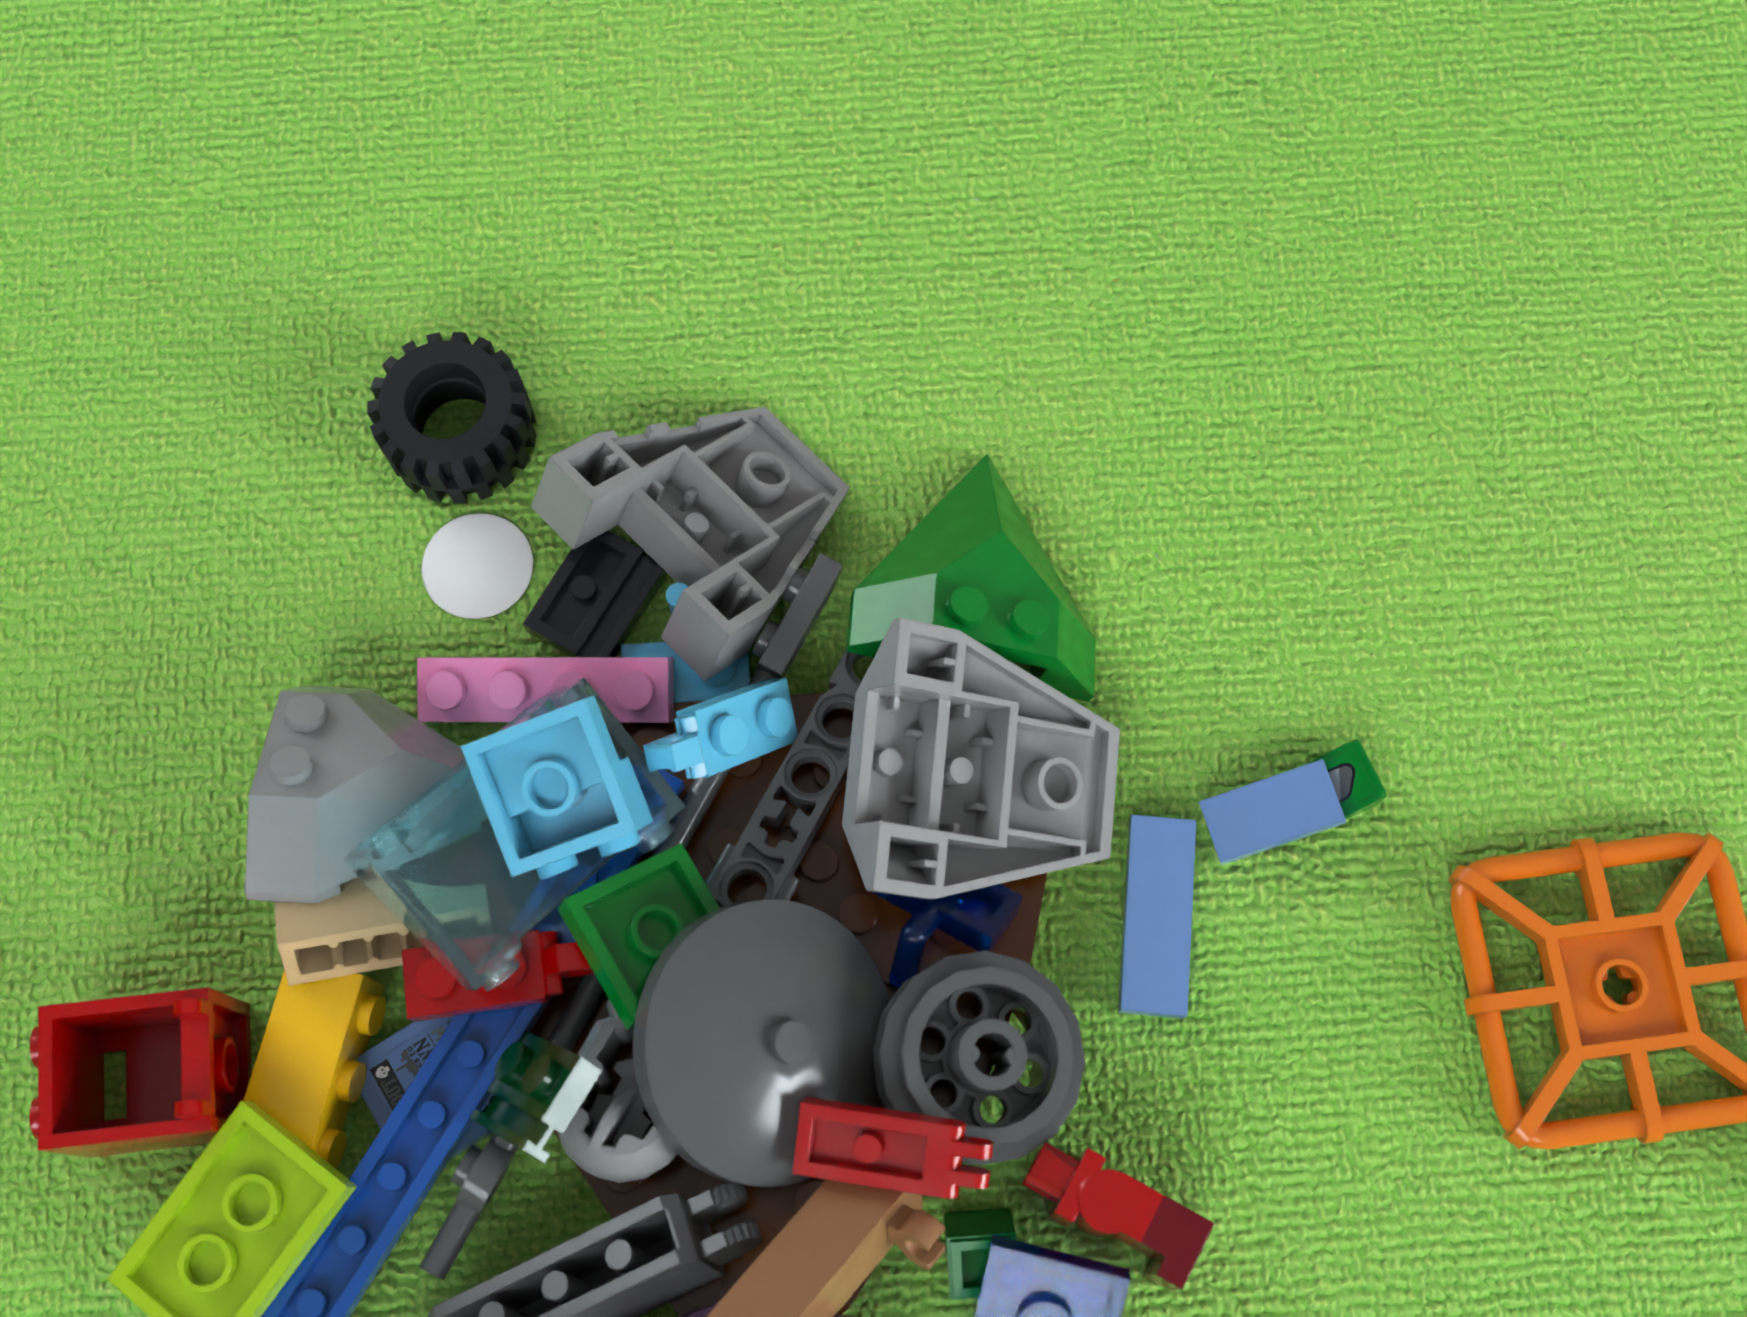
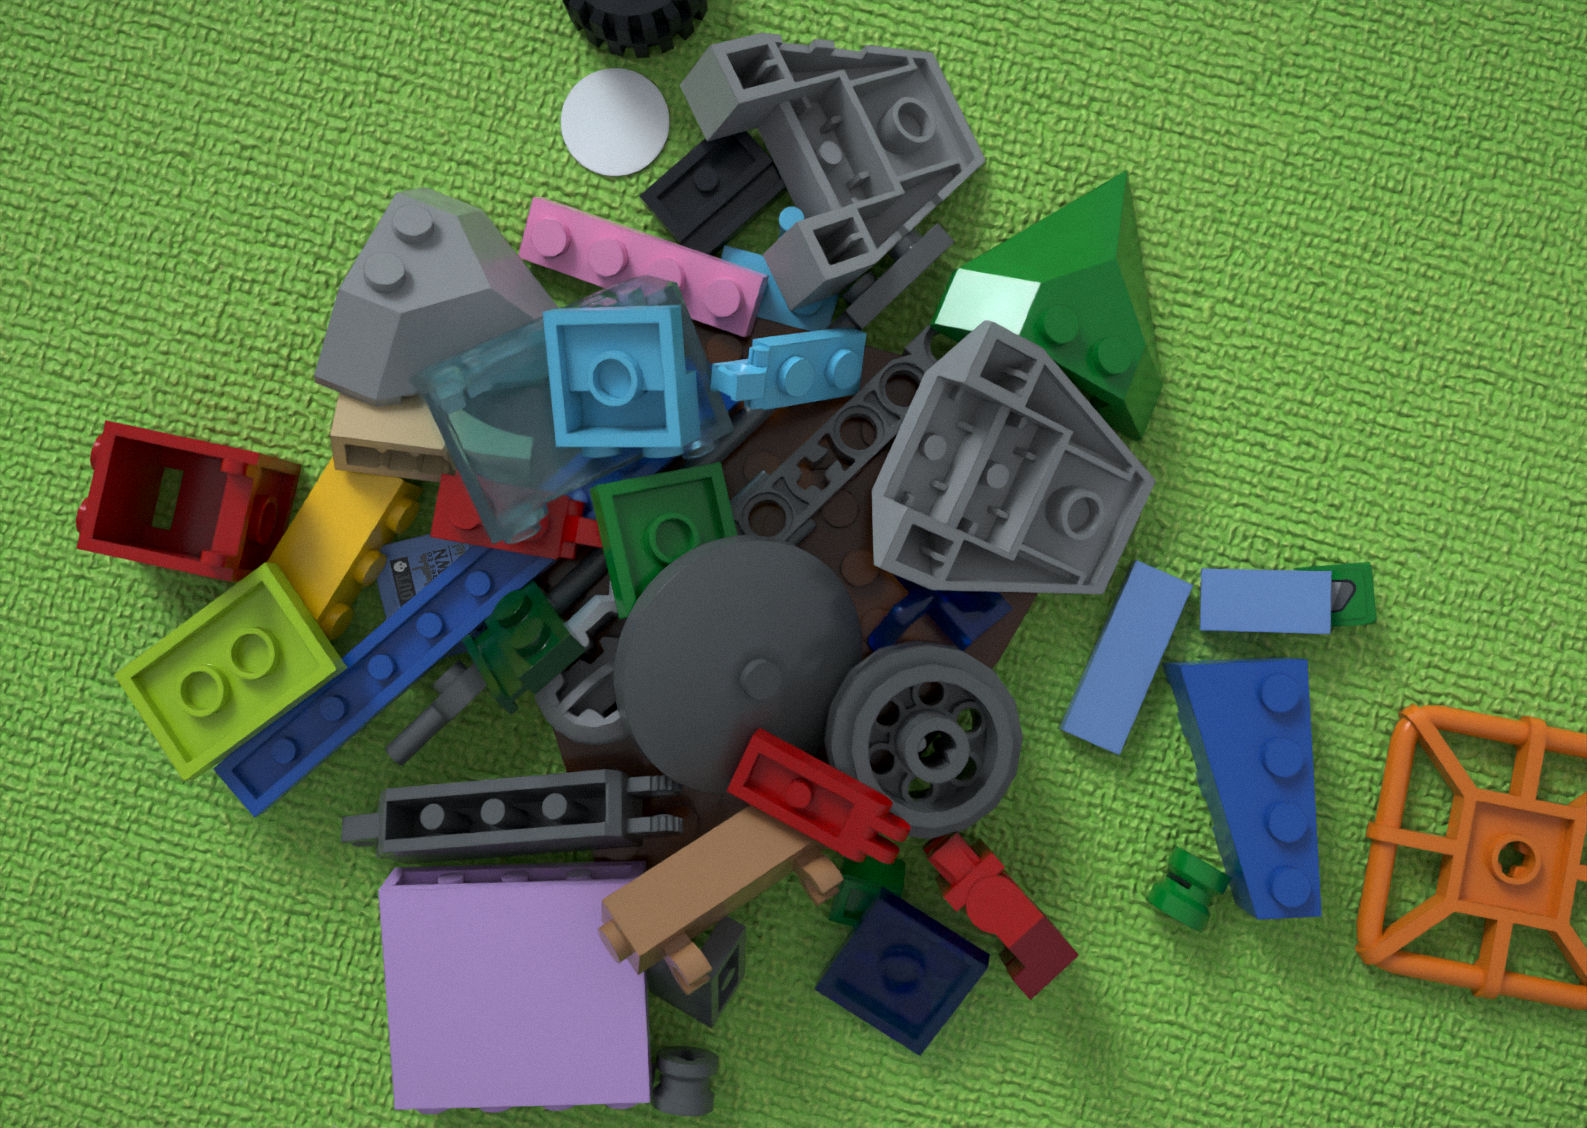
camera: 20 degrees right, 15 degrees up
none -> green wheel [1145,846,1232,933]
none -> blue wedge [1161,657,1322,920]

